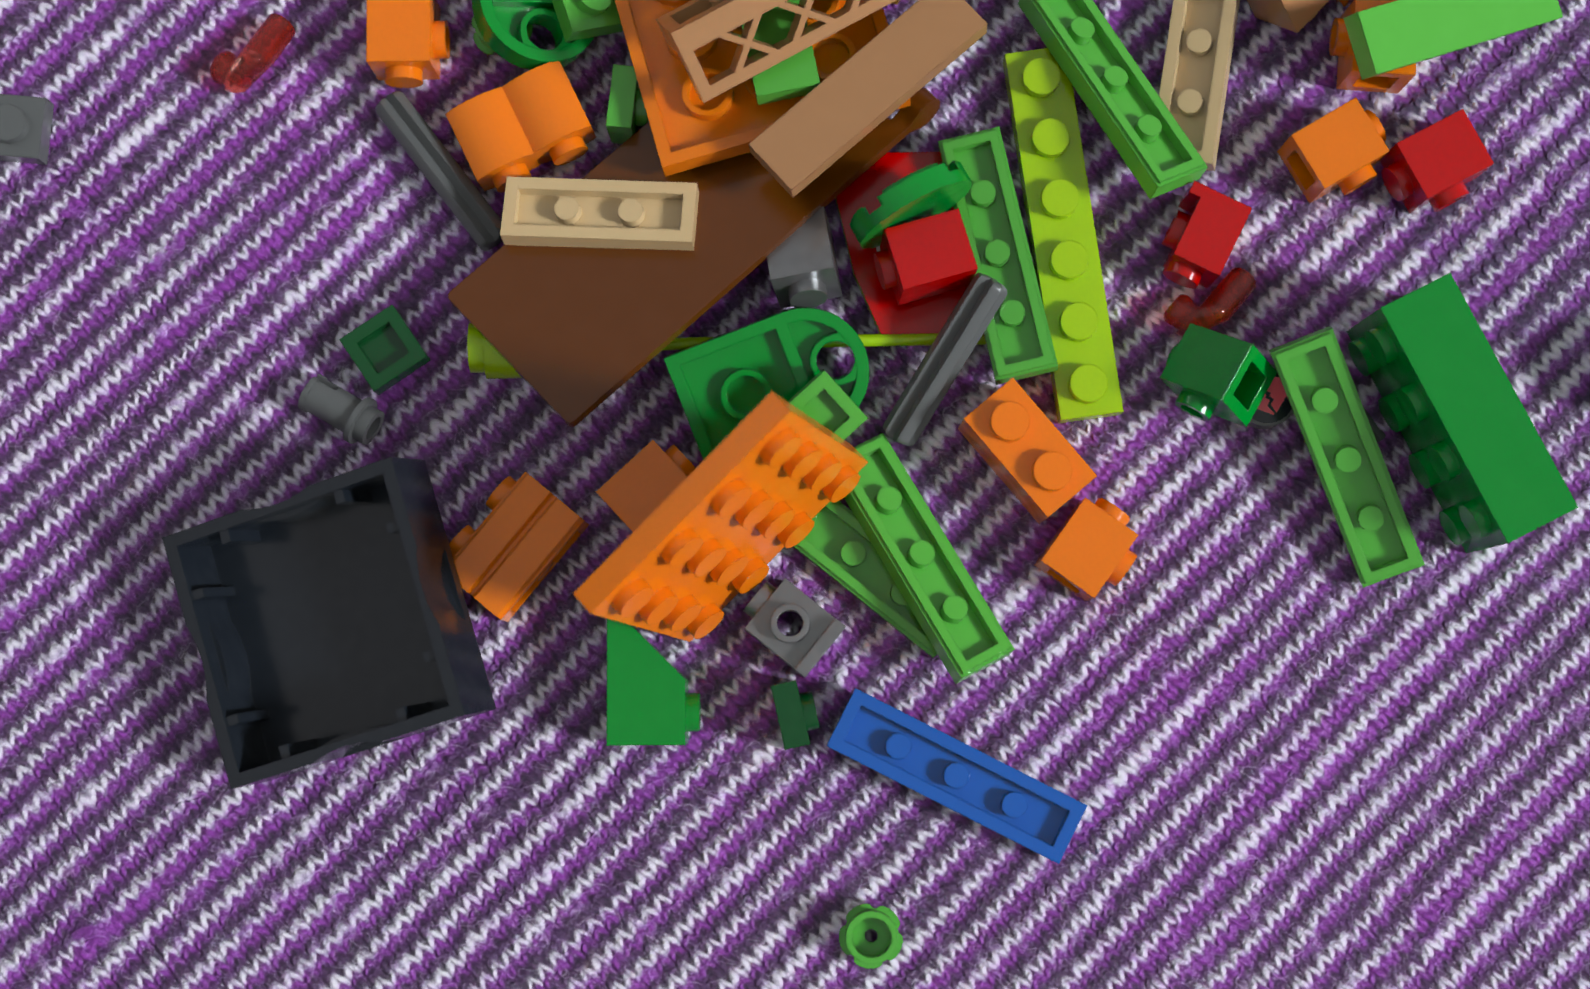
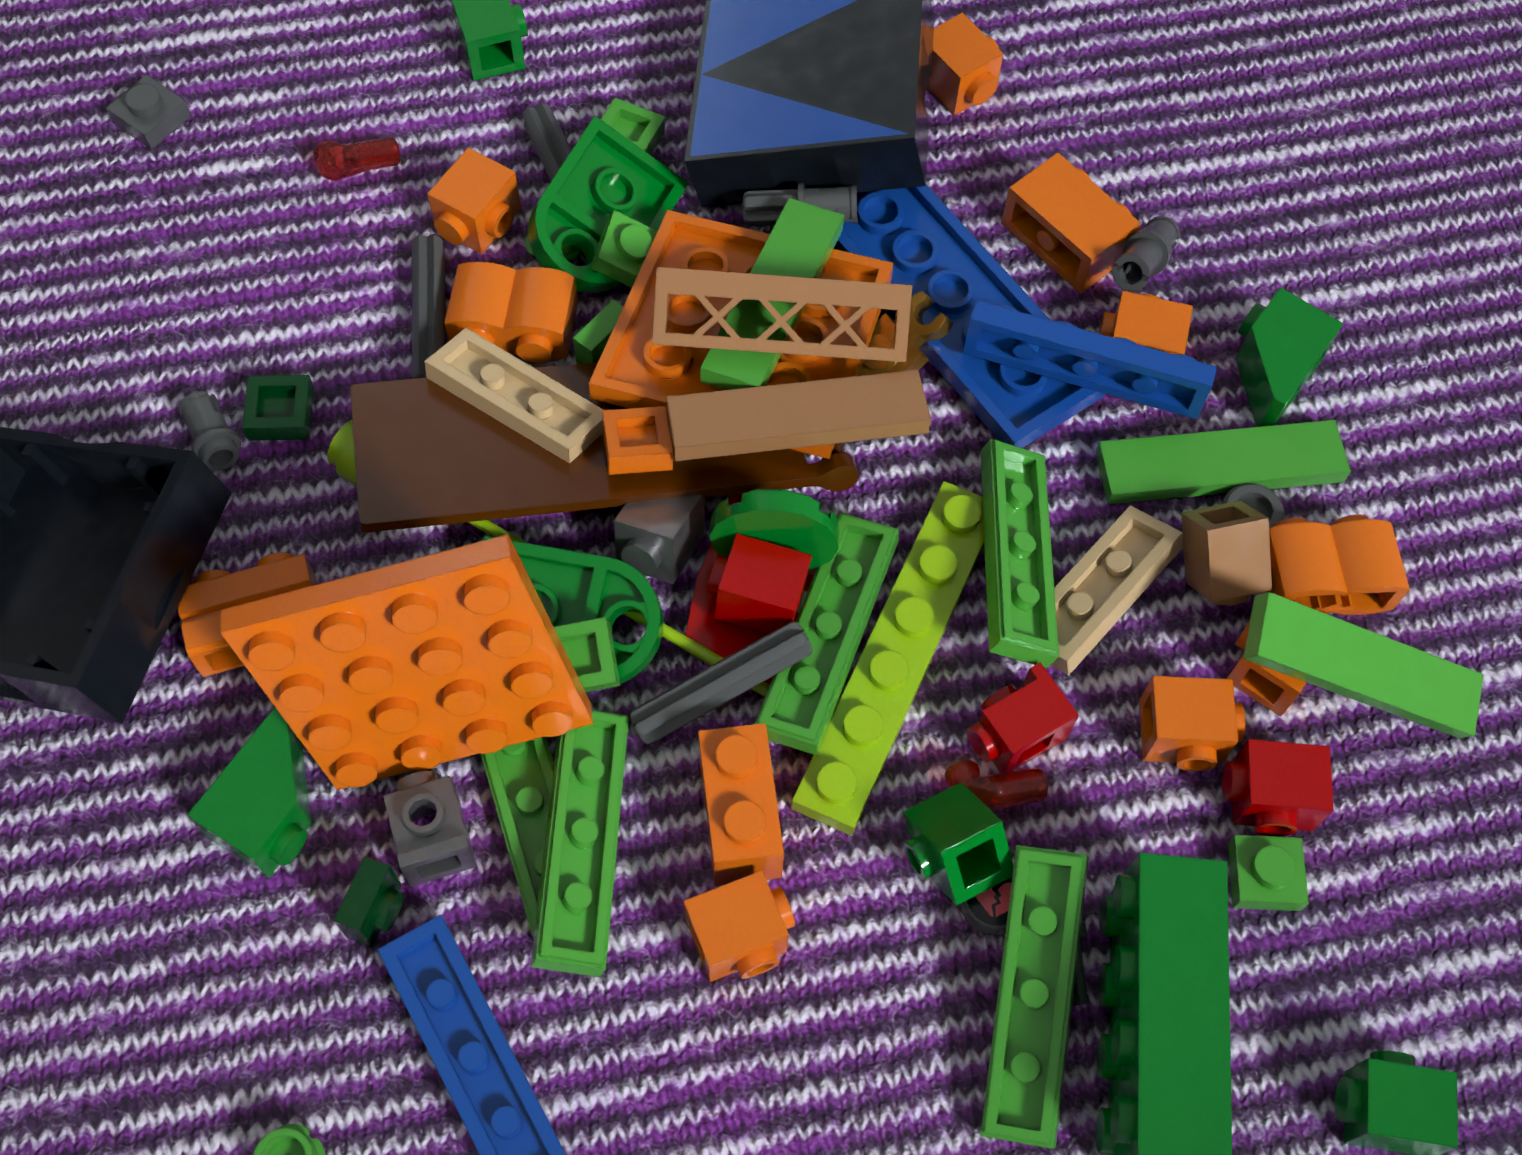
camera: 30 degrees right, 20 degrees down
none -> orange plate [602,406,673,475]
none -> bright green plate [1228,835,1309,911]

